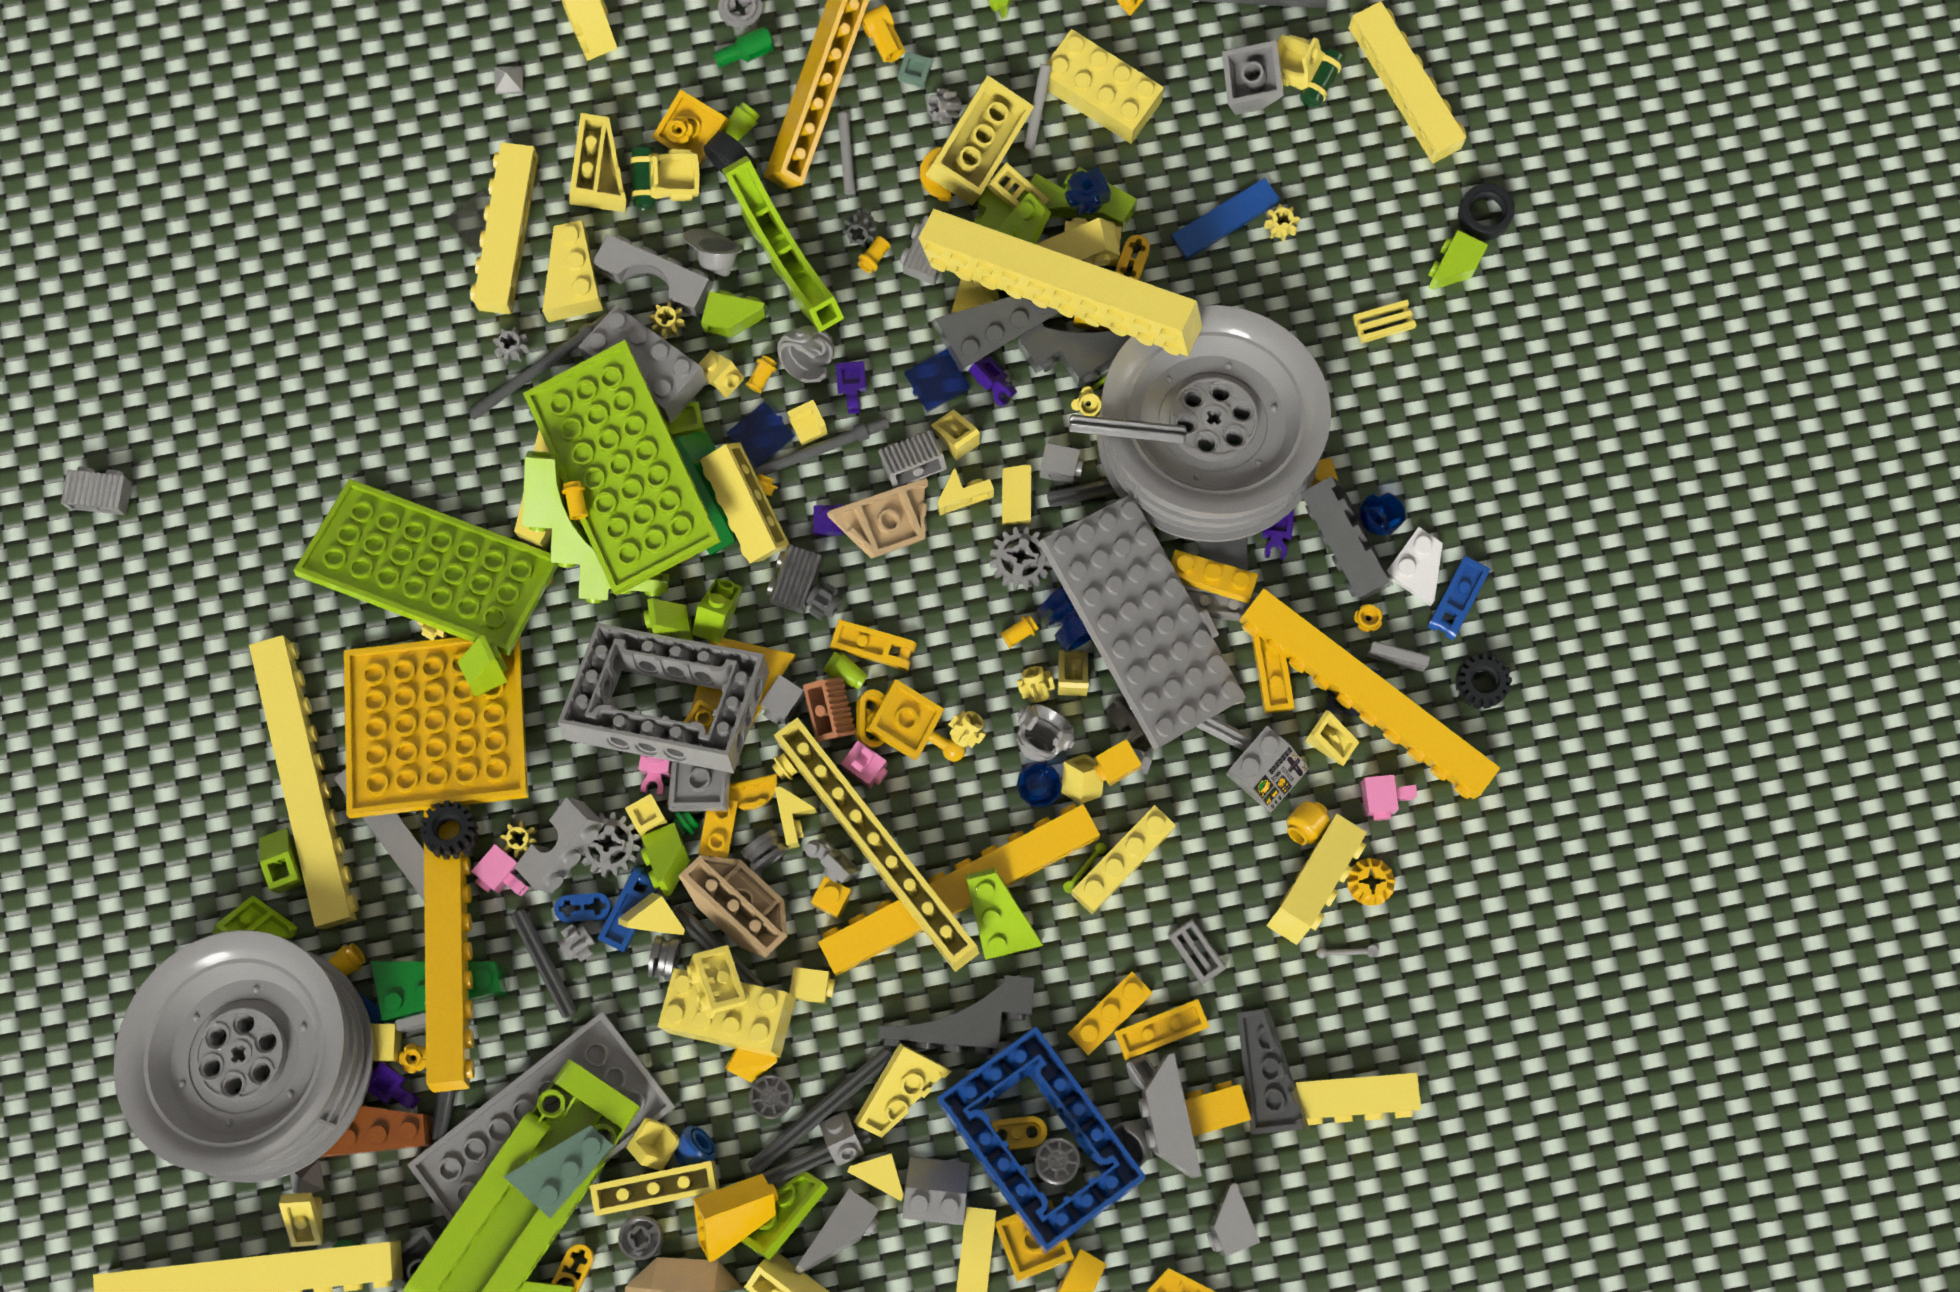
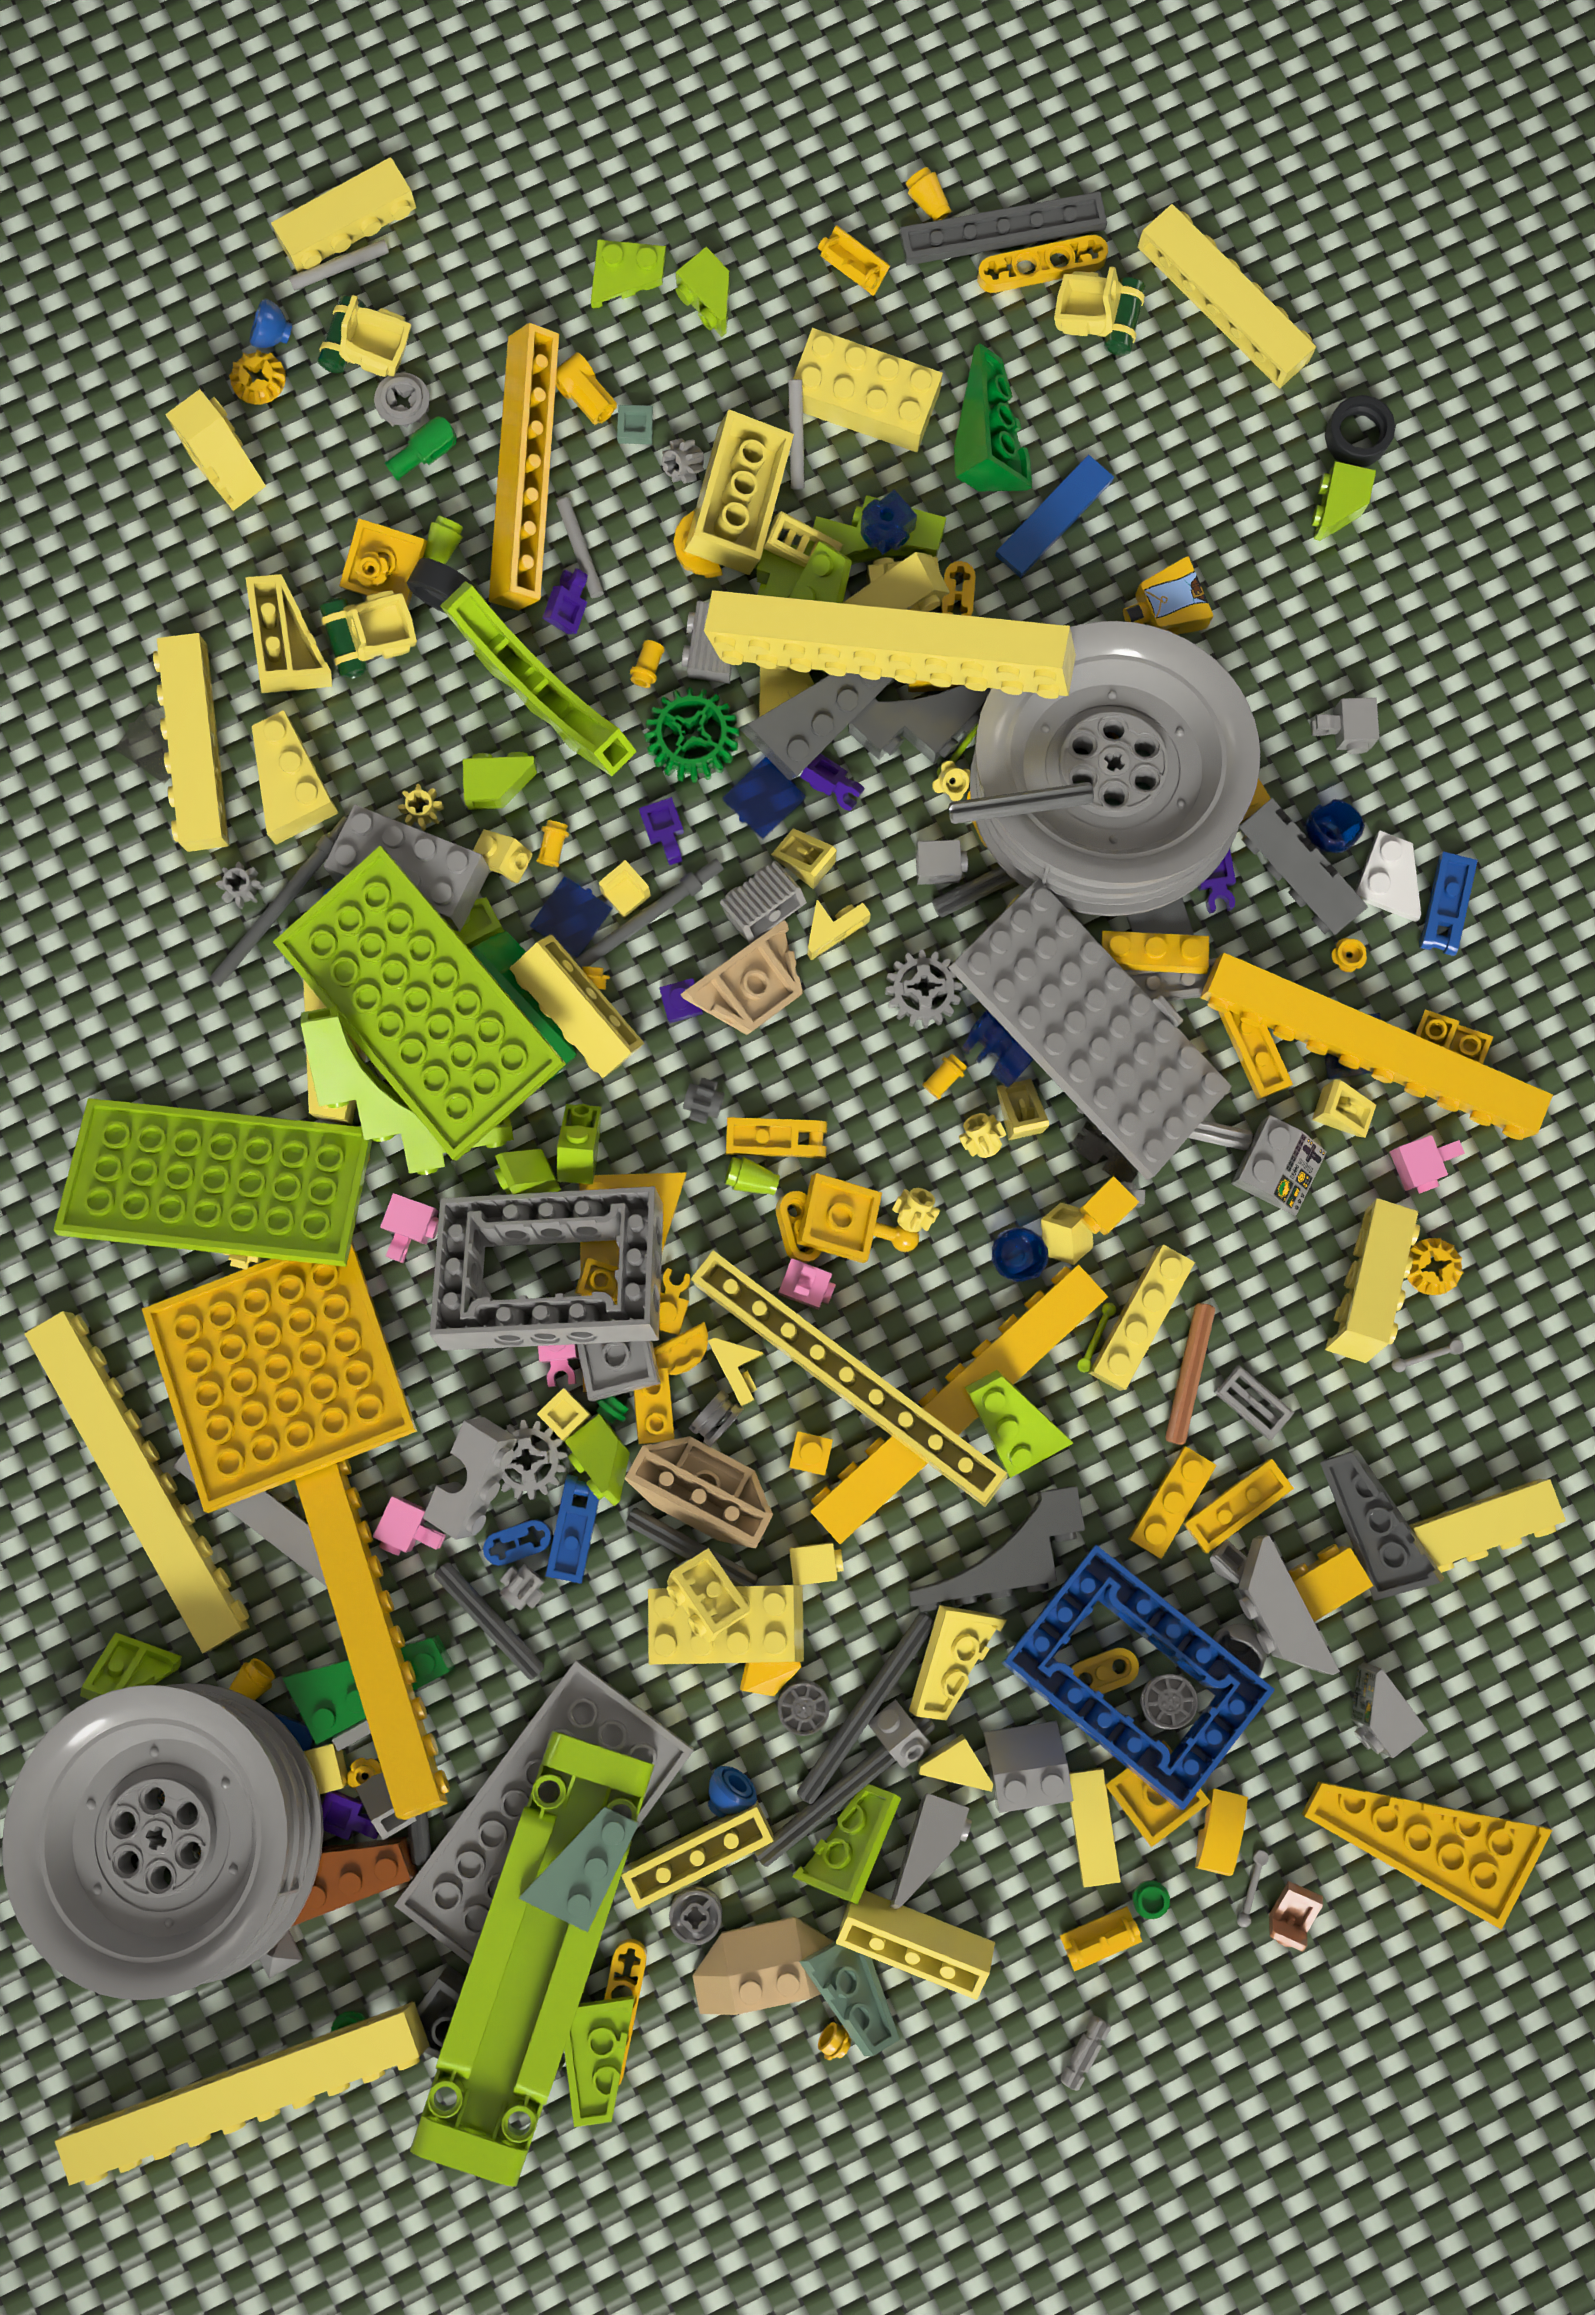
camera: 20 degrees left, 5 degrees up
lime slope [259,828,305,894] -> none
light yellow slope [279,1192,323,1247] -> none
black tyre [420,801,479,860] -> none
lime slope [458,635,508,697] -> none
light grey slope [495,66,523,94] -> none
light yellow gear [500,821,539,859] -> none
yellow pin [562,481,588,520] -> none
light grey arch [592,234,712,317] -> none
light yellow slope [618,893,685,935] -> none
light yellow panel [626,1118,679,1171] -> none
flat silver wheel [648,935,681,981] -> none
light grey piece [683,229,744,277] -> none
yellow slope [693,1174,778,1263] -> none
light grey brick [760,675,805,725] -> none
flat silver brick [767,545,823,614] -> none
light yellow plate [772,753,798,780] -> none
light grey helmet [777,326,834,383] -> none
nougat brick [802,677,856,742] -> none
light grey plate [805,839,861,883] -> none
dark grey gear [842,209,879,247] -> none
light yellow slope [1002,465,1031,525] -> none
light grey helmet [1016,704,1076,762] -> none
light grey slope [1222,40,1284,115] -> none
light yellow gear [1264,204,1300,242] -> none
yellow head [1286,801,1331,845] -> none
light yellow tile [1352,300,1416,344] -> none
light grey tile [1366,641,1430,672] -> none
black tyre [1455,653,1512,709] -> none
none -> light grey brick [356,1772,417,1840]
none -> bright pink brick [380,1193,439,1263]
none -> dark purple plate [542,568,588,635]
none -> green gear [644,687,740,783]
none -> yellow plate [659,1268,691,1336]
none -> green wedge [954,343,1032,492]
none -> yellow beam [977,235,1108,293]
none -> torso [1123,556,1214,635]
none -> nougat axle [1165,1303,1215,1445]
none -> light grey brick [1311,697,1379,754]
none -> yellow slope [1415,1009,1493,1064]

